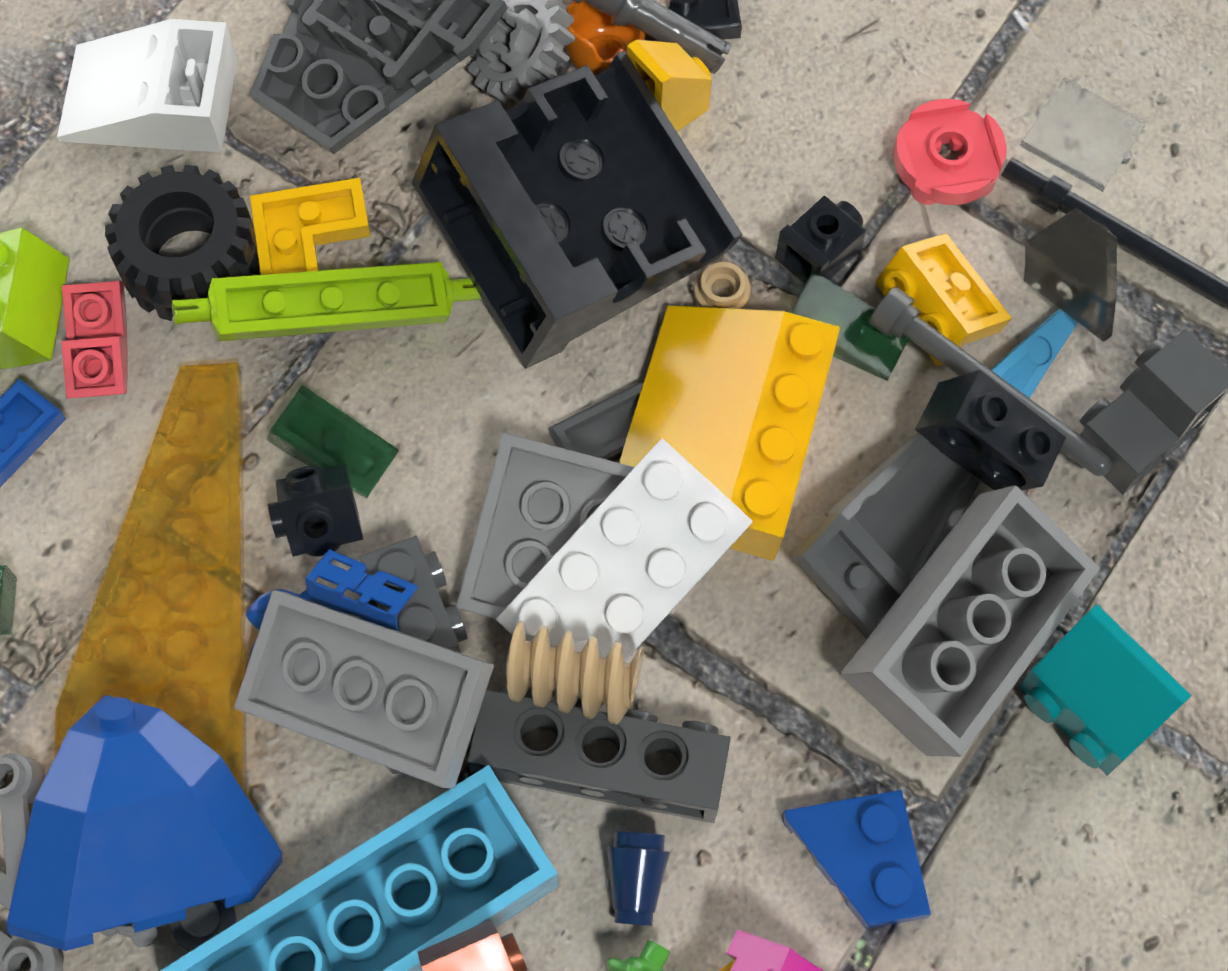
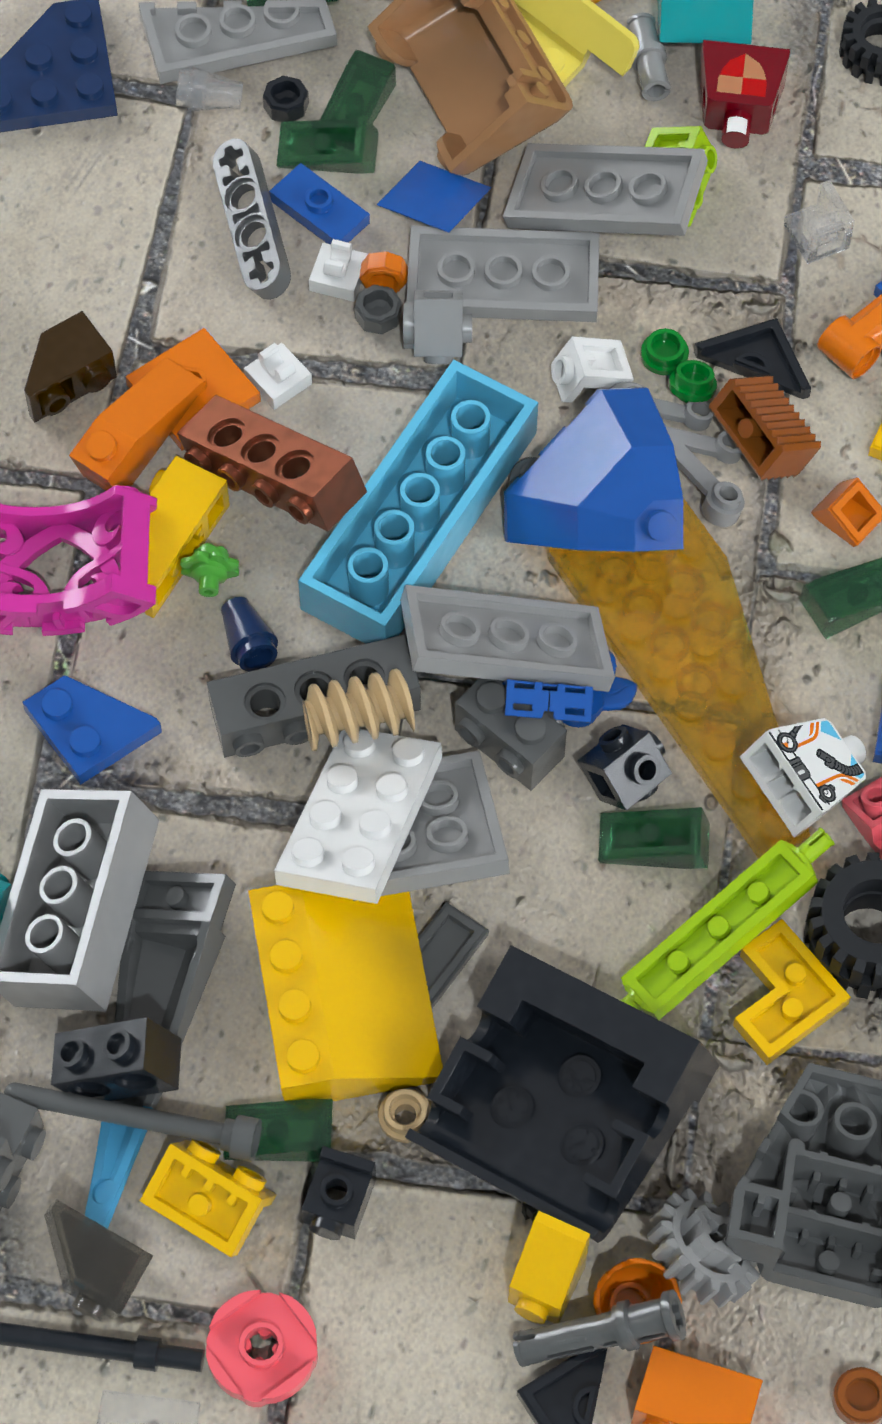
camera: 155 degrees right, 5 degrees down
none -> white torso [740,718,866,838]

